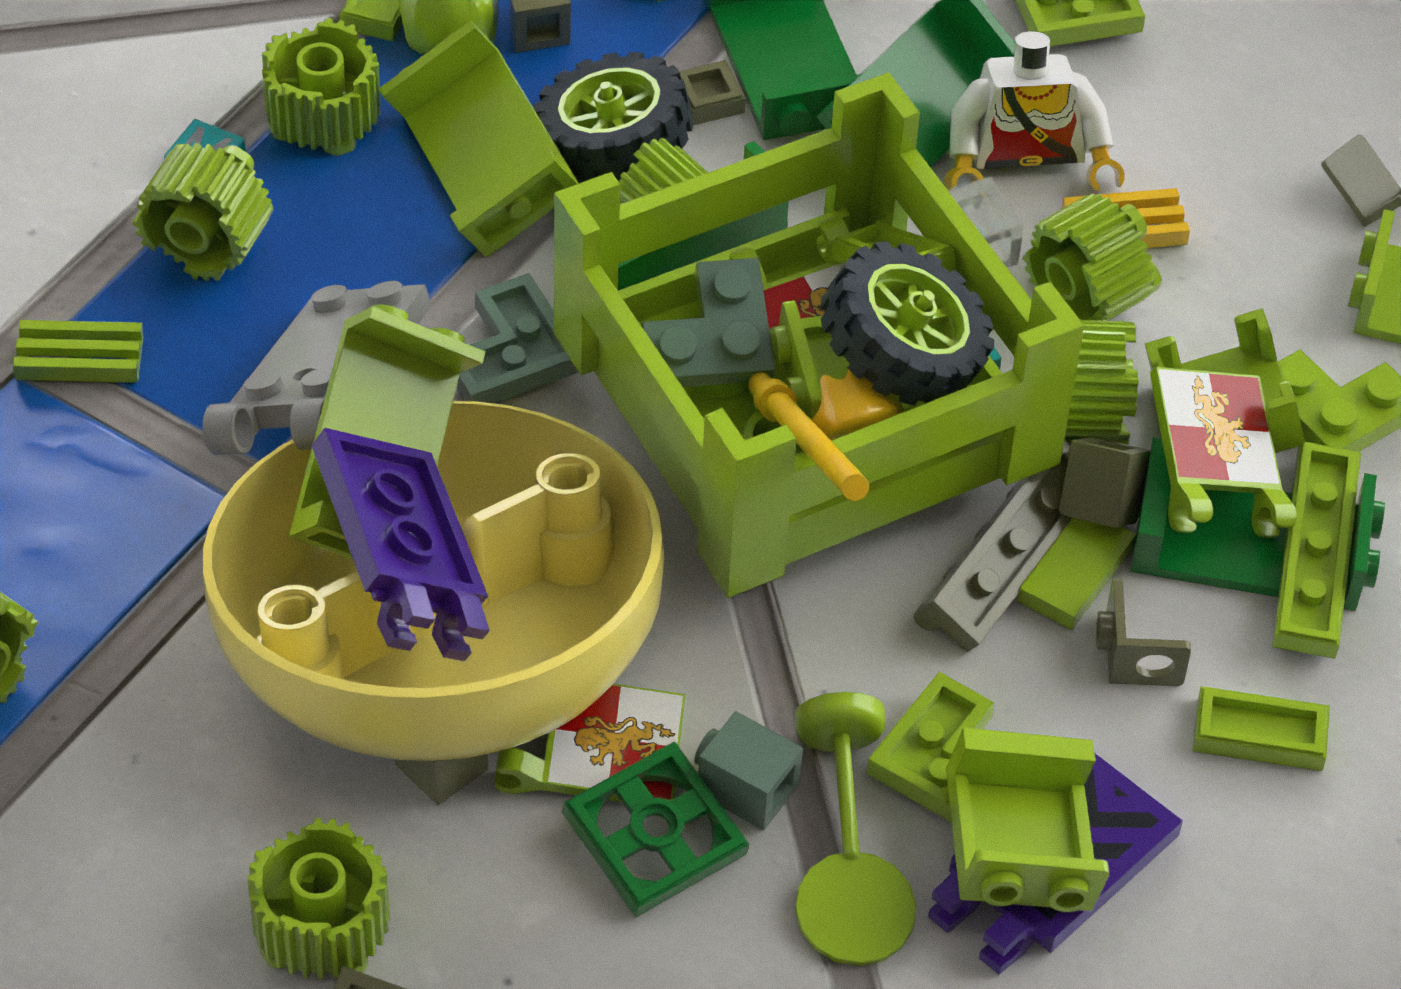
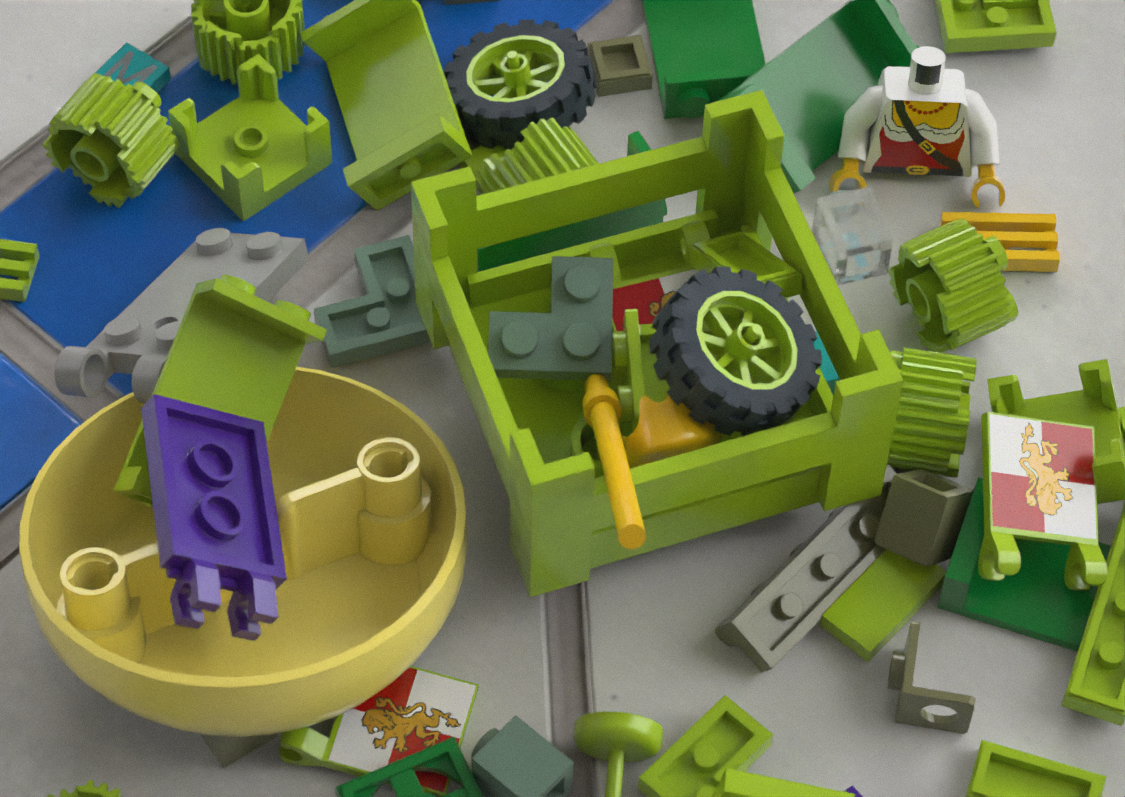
camera: 10 degrees right, 5 degrees up
none -> lime panel [168,54,332,222]

